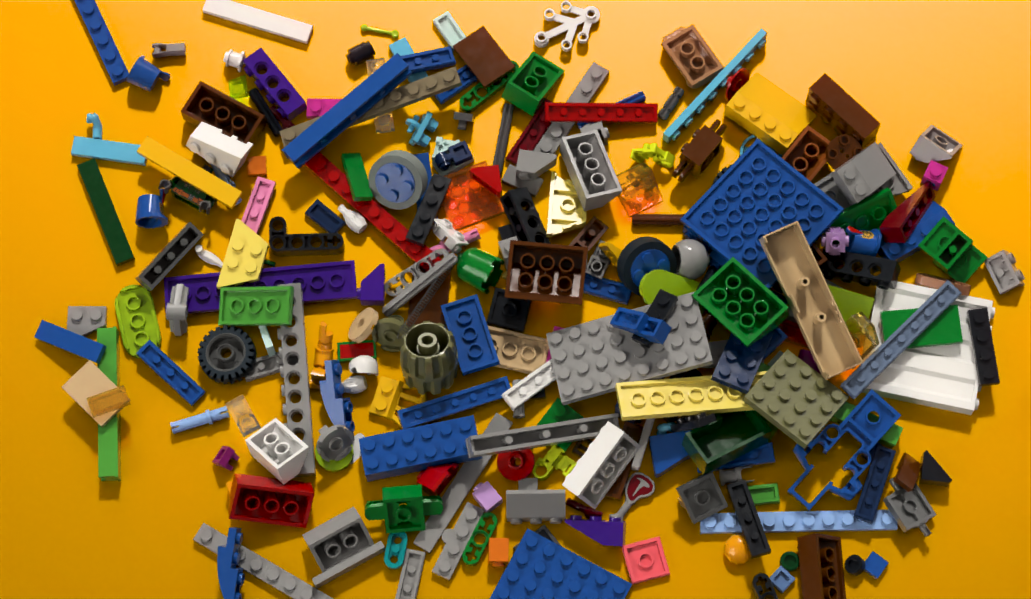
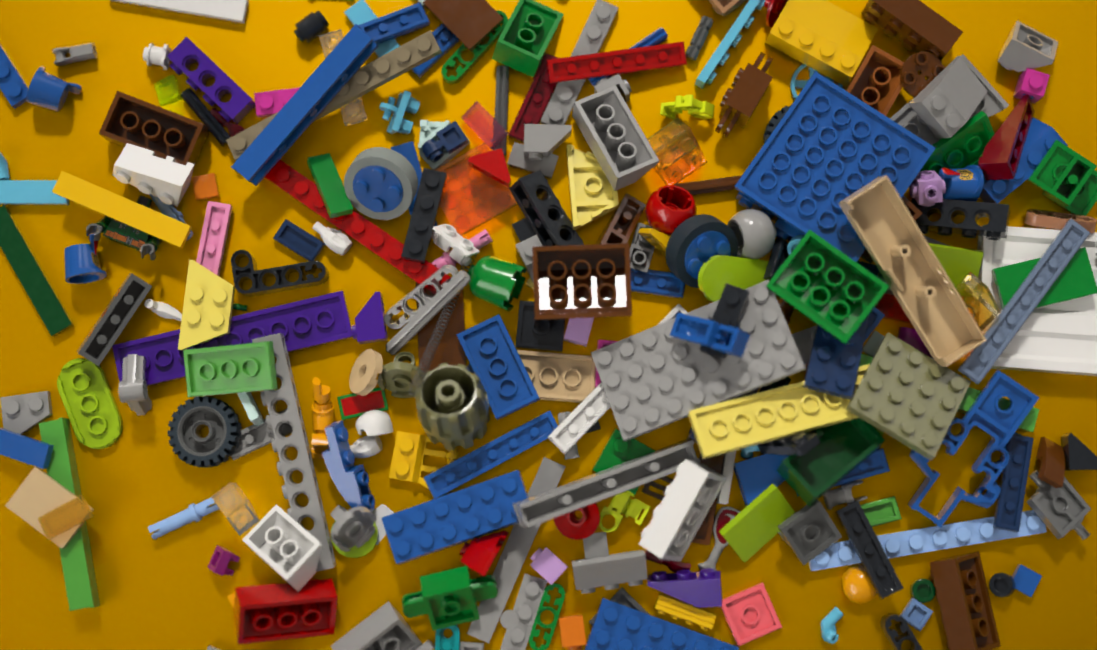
camera: 10 degrees left, 10 degrees up
blue tile [136,340,206,406] -> none
dark grey tile [453,112,474,130] -> none
none -> tile [461,101,509,150]
none -> lavender brick [564,317,594,347]
none -> red wheel [645,185,697,236]
none -> yellow piece [654,594,717,631]
none -> lime tile [719,483,796,563]
none -> medium azure arm [821,606,844,644]

